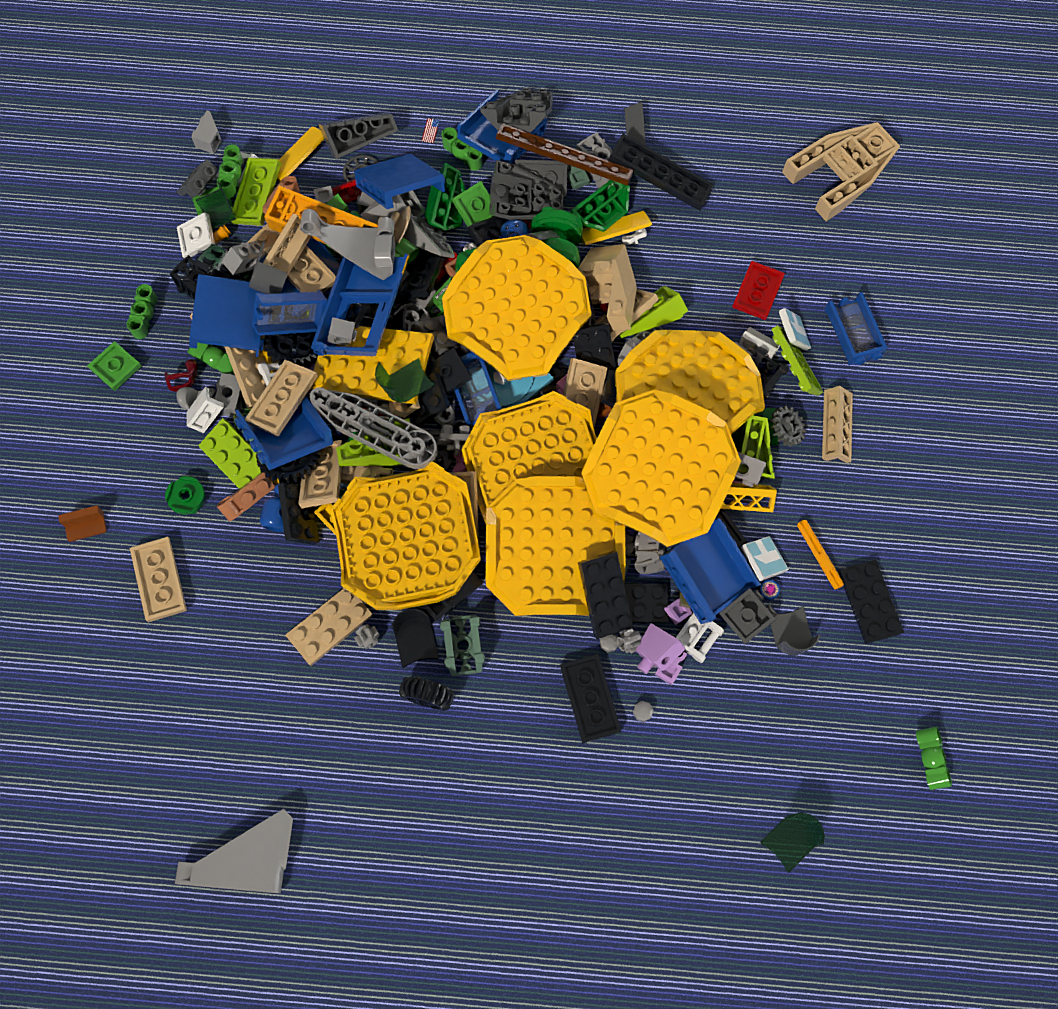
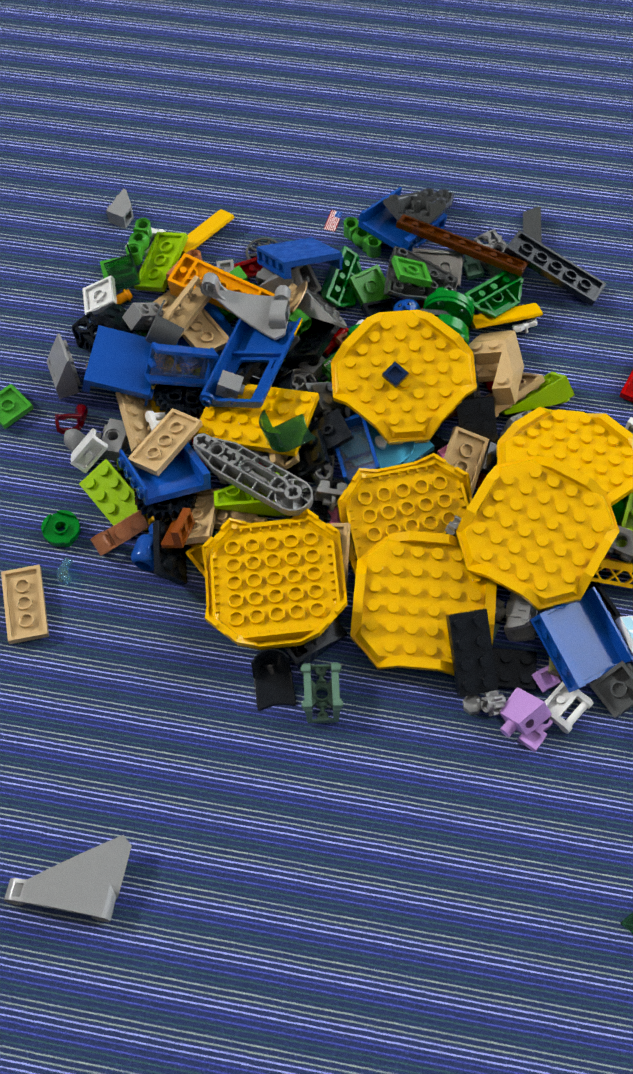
camera: 10 degrees right, 10 degrees down
bright green piece [126,284,157,339] -> none
dark grey plate [176,159,218,198] -> none
bright green piece [187,343,235,375] -> none
tan plate [285,588,373,666] -> none
dark grey wedge [318,113,399,159] -> none
light grey gear [354,624,380,649] -> none
black gear [399,676,454,711] -> none
black plate [560,654,622,744] -> none
light grey tile [633,701,653,722] -> none
none -> light grey slope [46,333,81,399]
none -> clear light blue arm [57,557,73,585]
none -> dark orange panel [161,508,195,548]
none -> dark blue tile [382,362,409,388]
none -> bright green plate [391,255,432,288]
none -> light grey plate [445,515,462,537]

